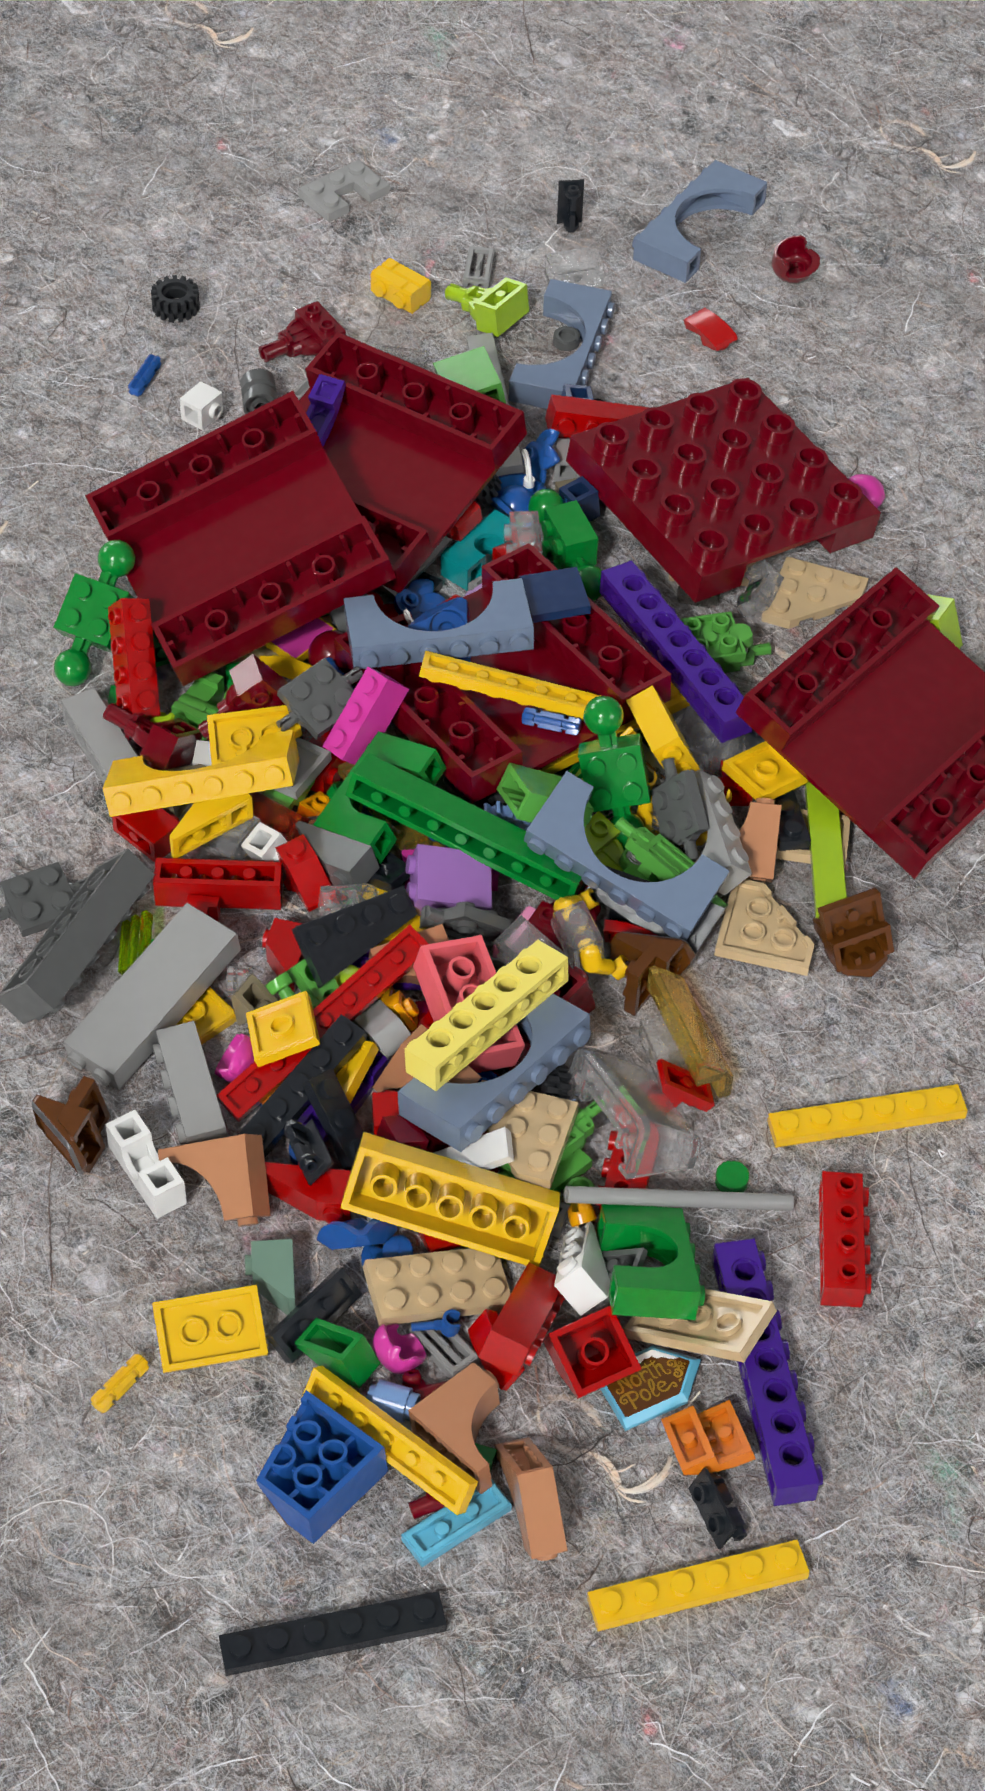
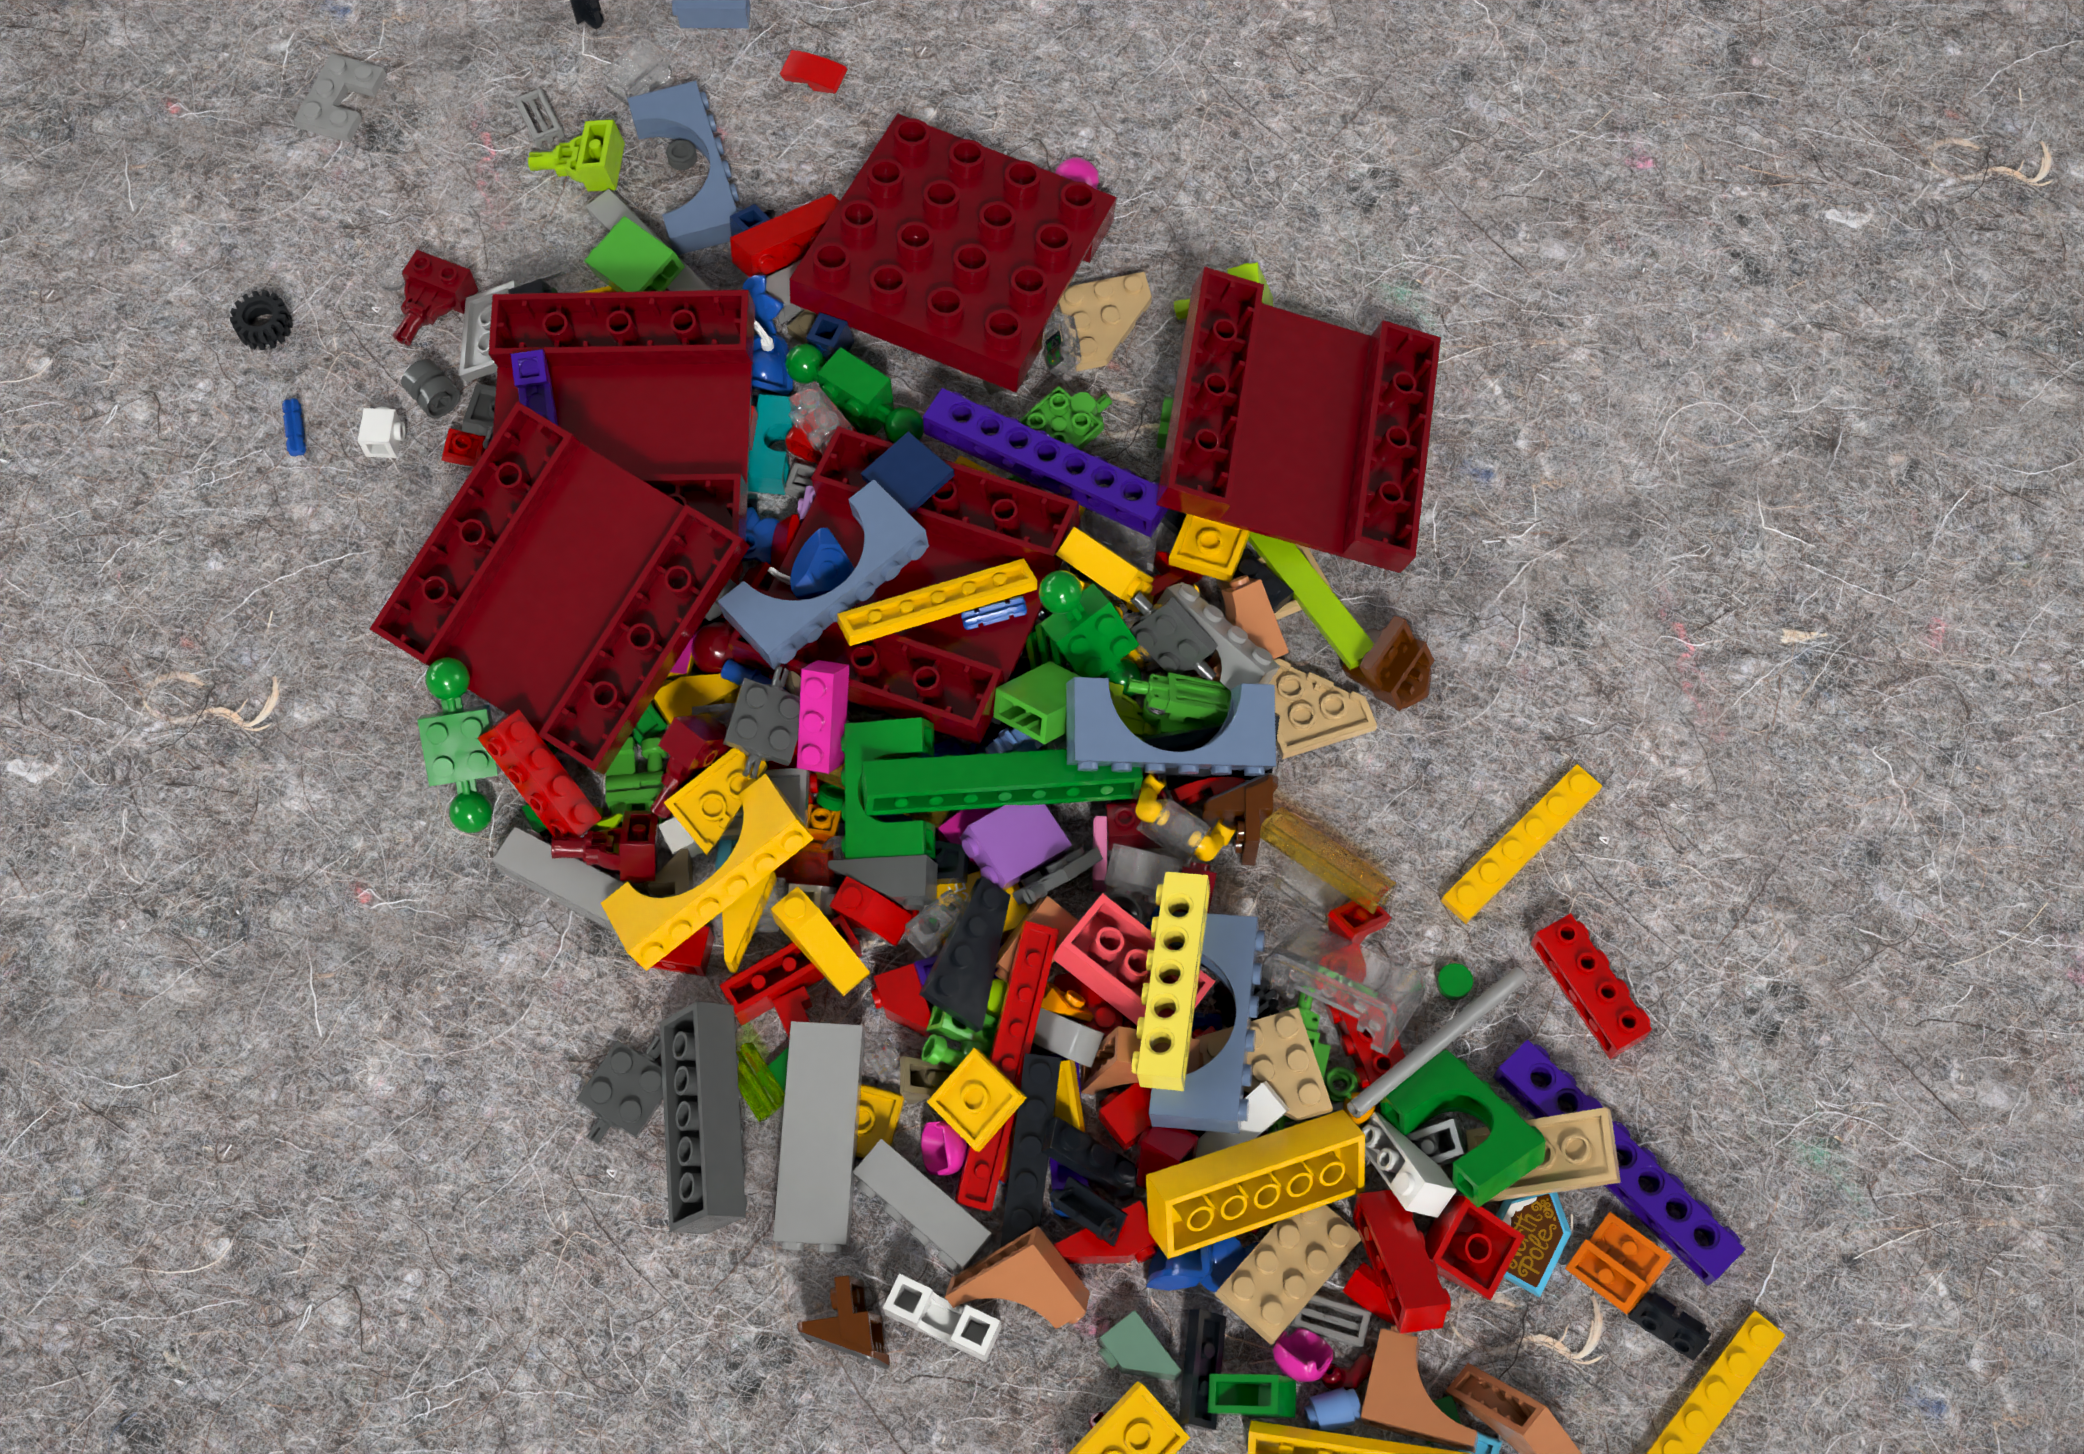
camera: 30 degrees left, 15 degrees up
yellow brick [370,258,431,314] -> none
blue hand [411,1309,461,1337] -> none
none -> yellow slope [770,886,870,997]

